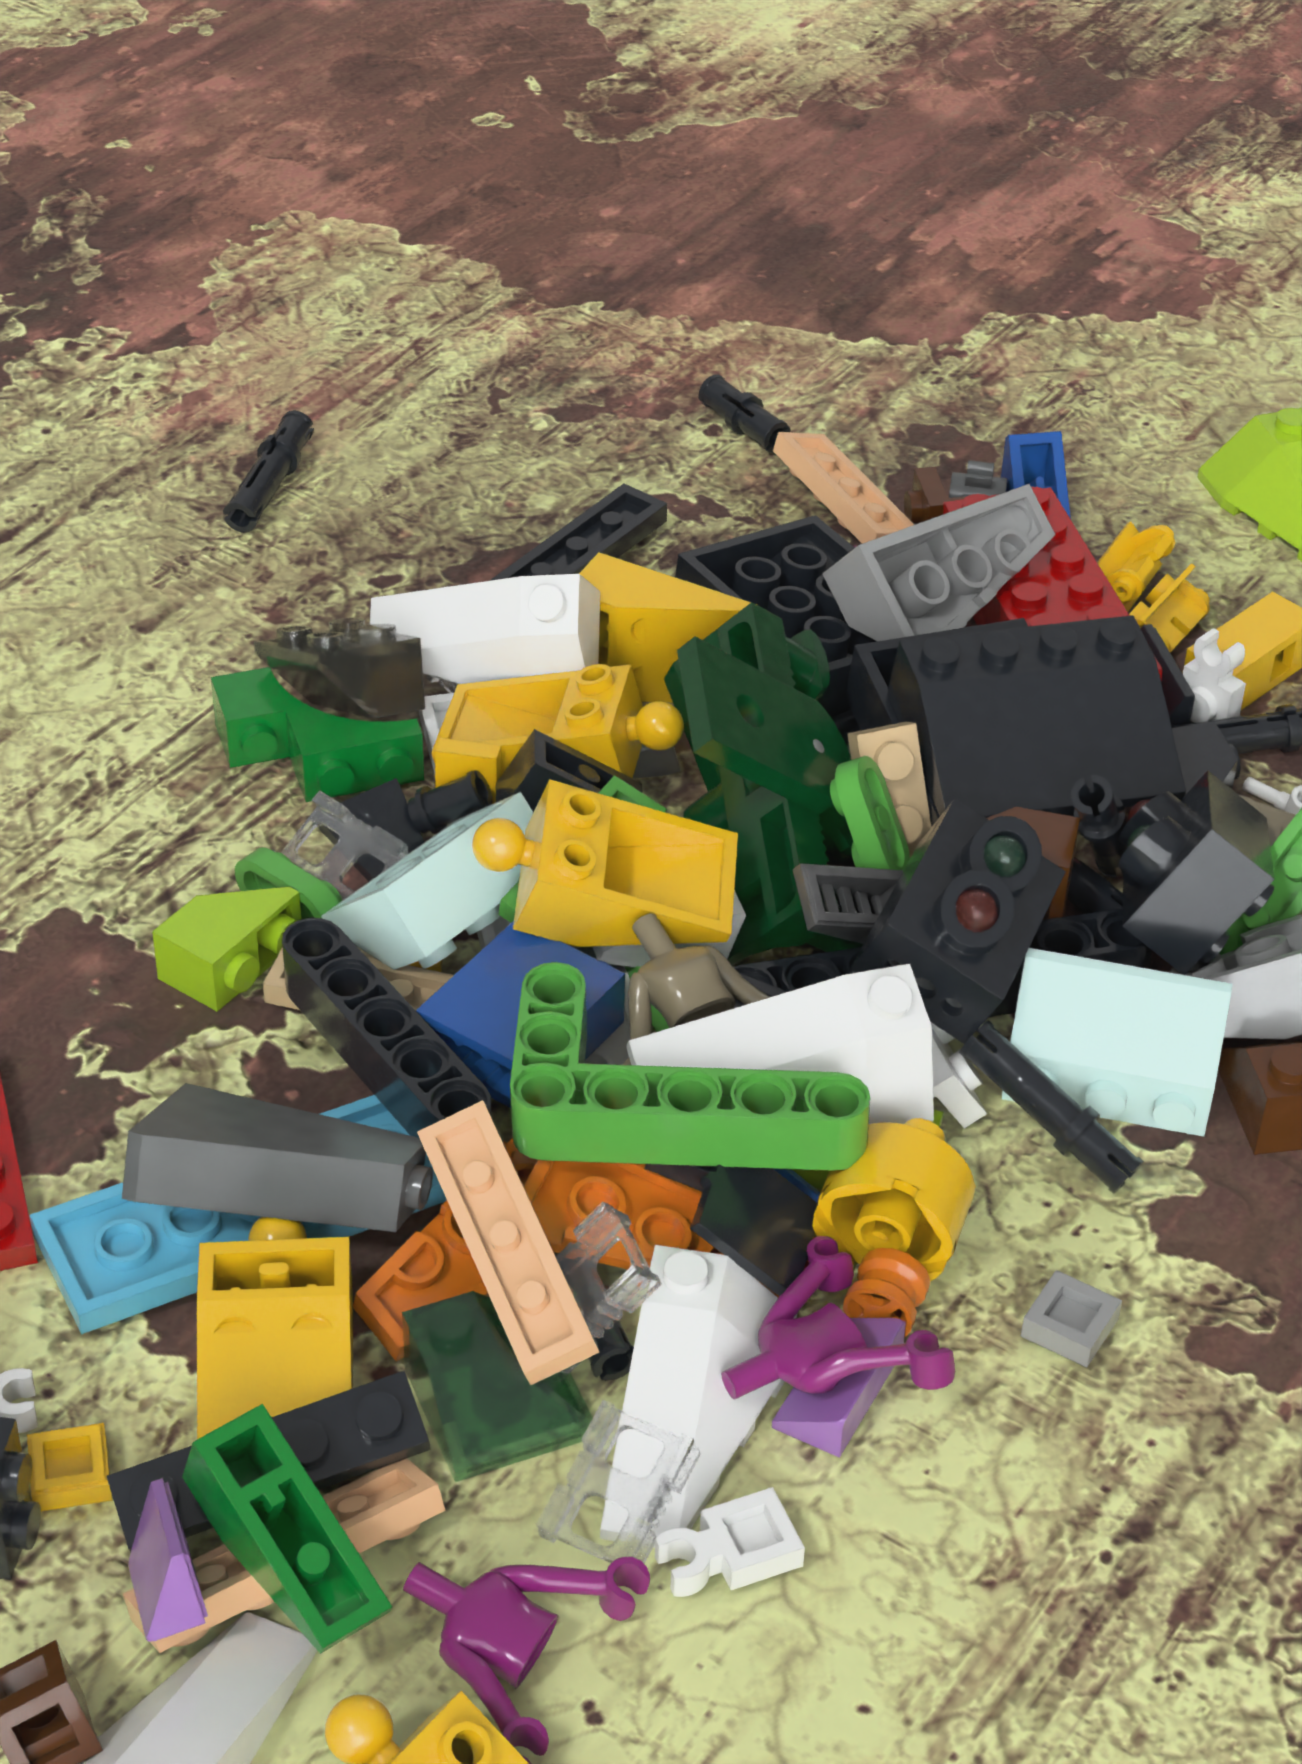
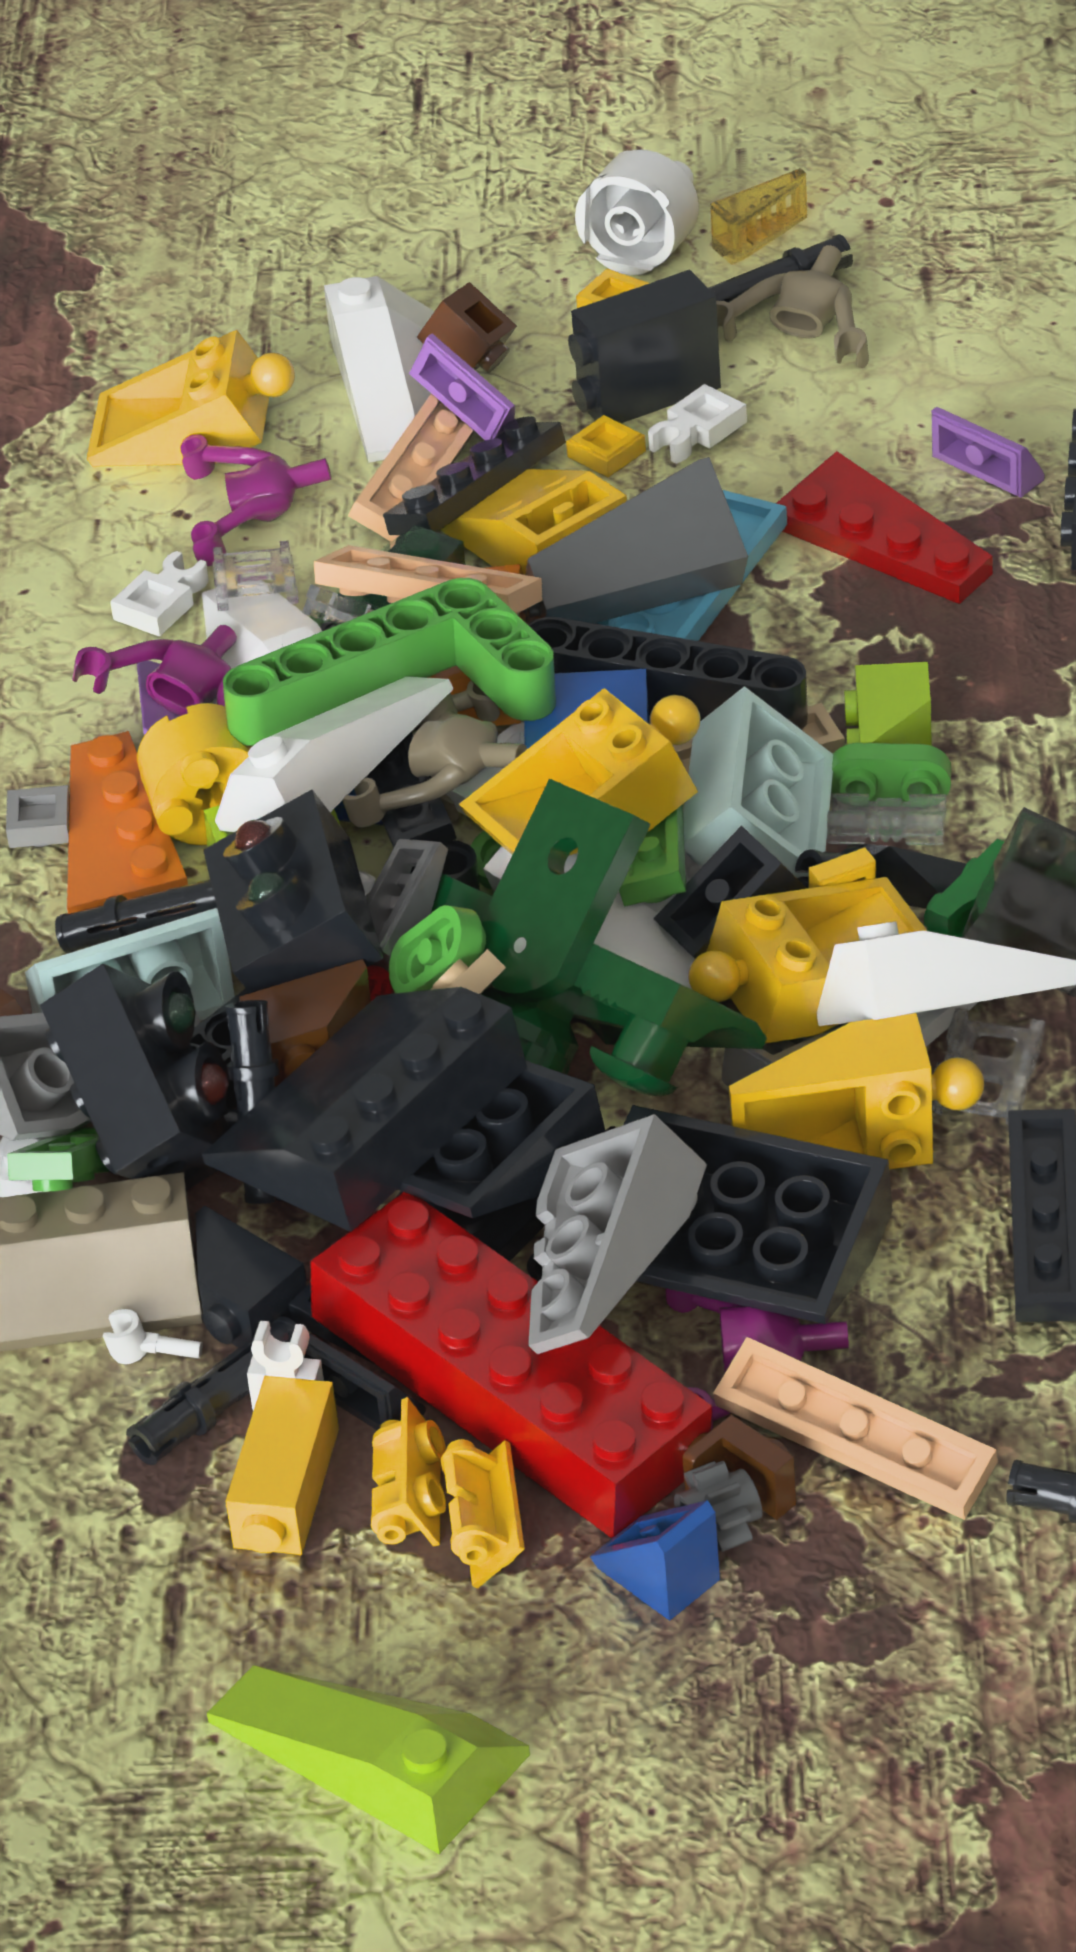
camera: 150 degrees right, 0 degrees up
green slope [182,1404,393,1654] -> none
none -> orange wing [67,731,188,914]

